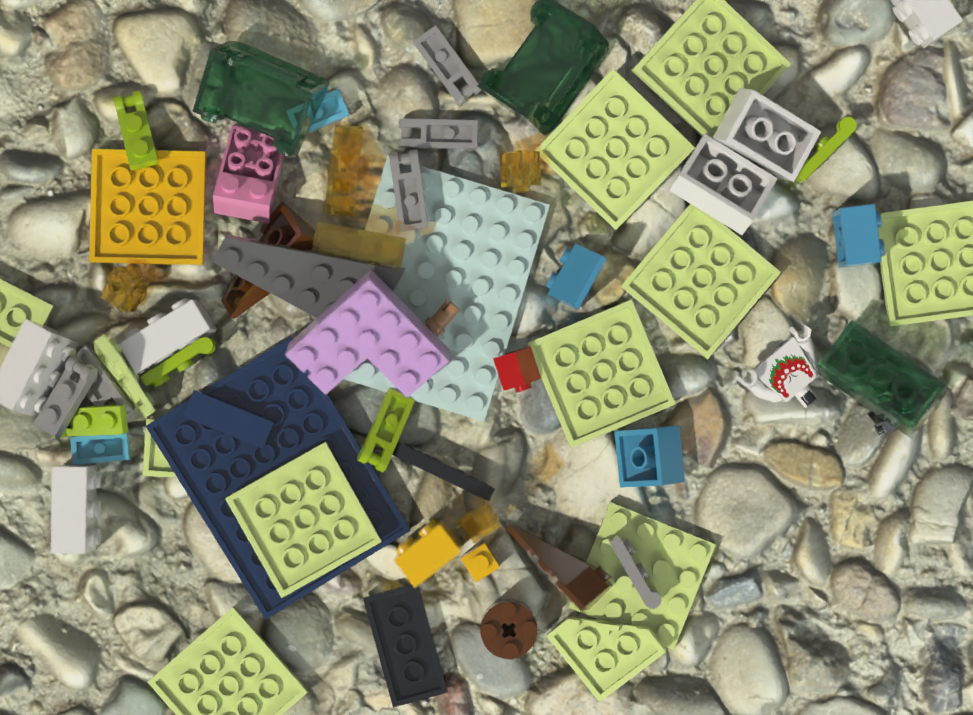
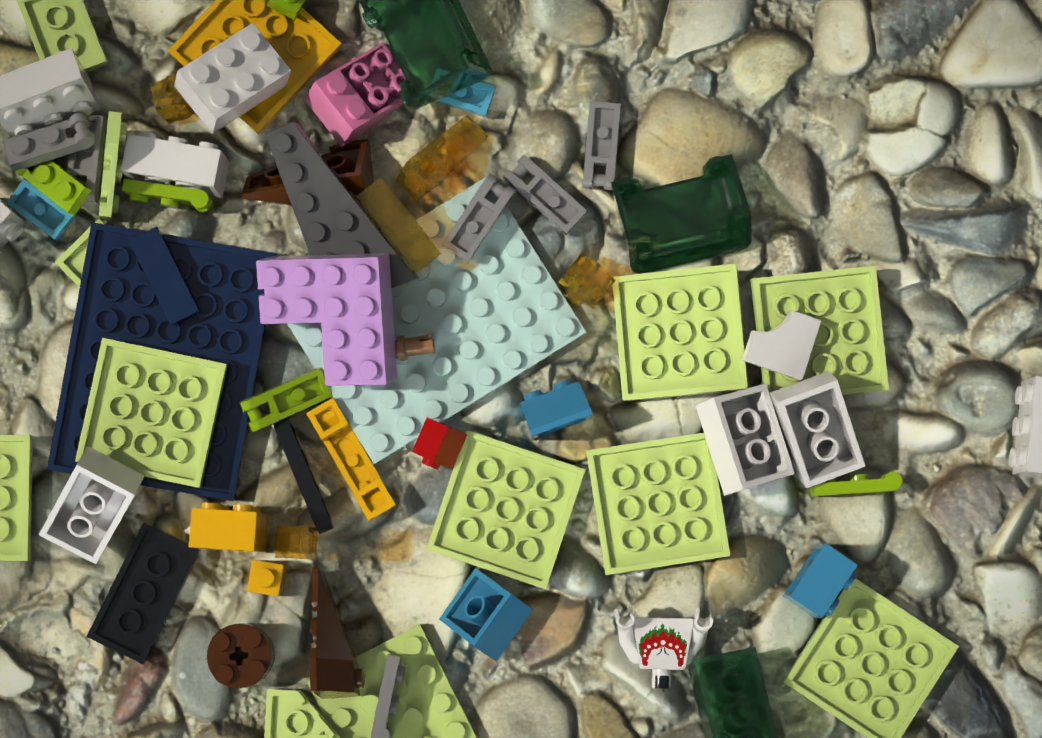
camera: 40 degrees right, 5 degrees down
none -> white brick [39,446,144,564]
none -> white brick [174,23,291,134]
none -> yellow slope [306,398,396,521]
none -> white tile [742,310,821,380]

